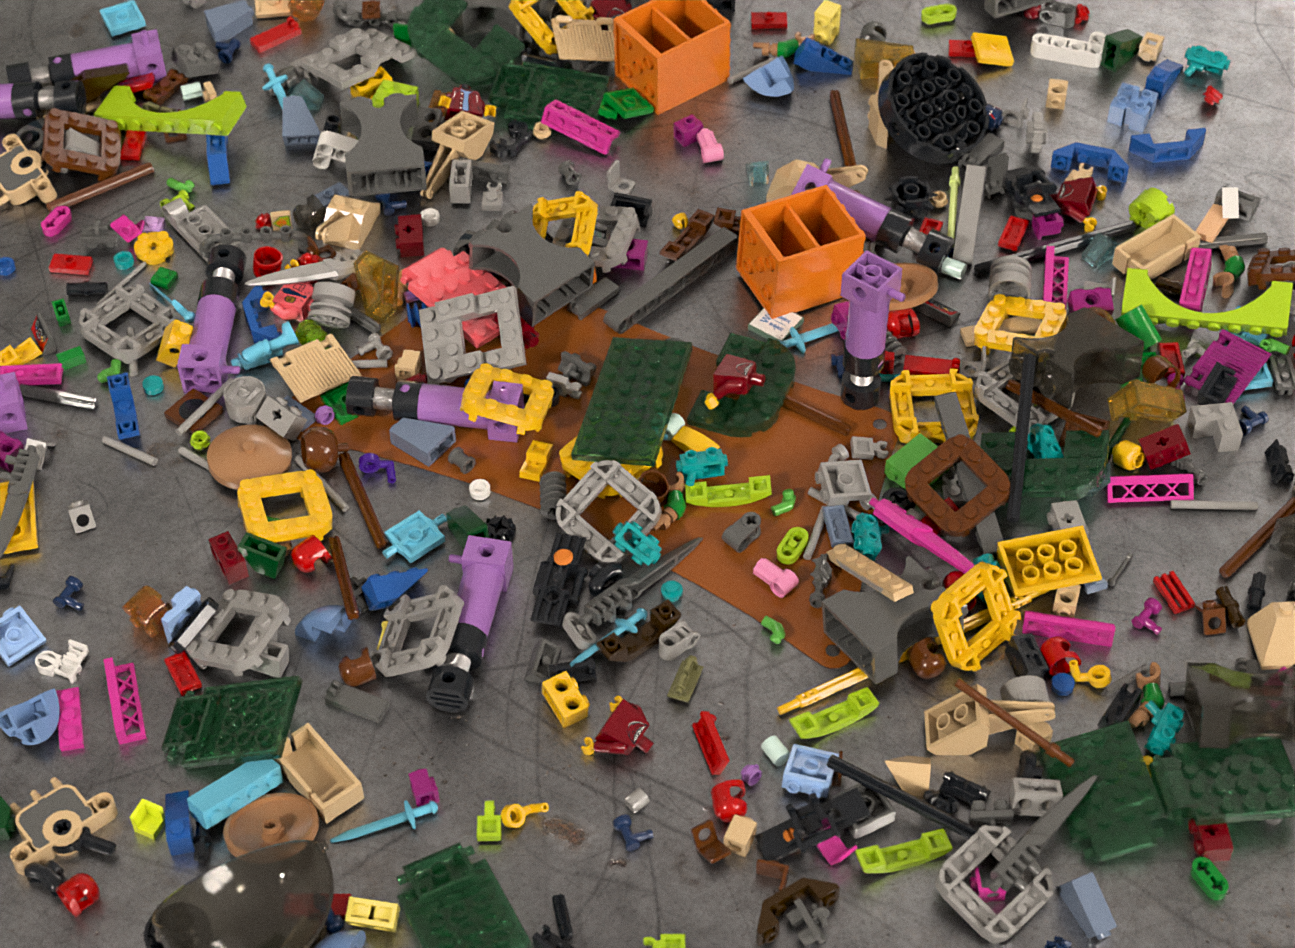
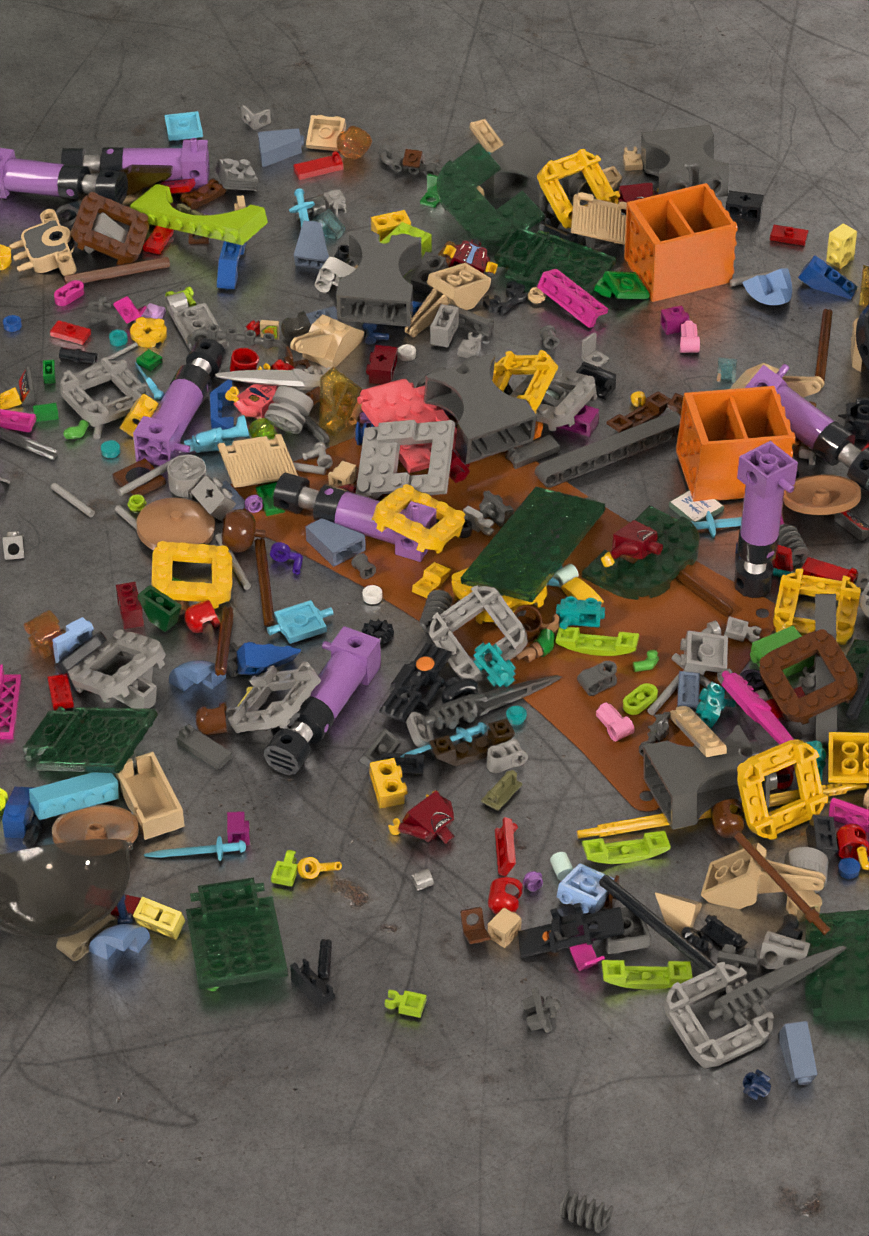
camera: 15 degrees right, 5 degrees down
blue slope [107,373,140,440] -> none
bright green arm [166,178,195,193] -> none
light aqua piece [180,82,203,101] -> none
dark blue piece [215,38,241,64] -> none
light grey piece [300,28,418,90] -> none
dark green slope [446,505,489,550] -> none
dark blue piece [612,814,654,851] -> none
piece [753,31,815,58] -> none
reddish brown bracket [756,859,789,891] -> none
dark brown slope [756,877,840,946] -> none
bright green arm [761,615,785,644] -> none
red helmet [887,308,920,339] -> none
dark pink bracket [969,866,1006,903] -> none

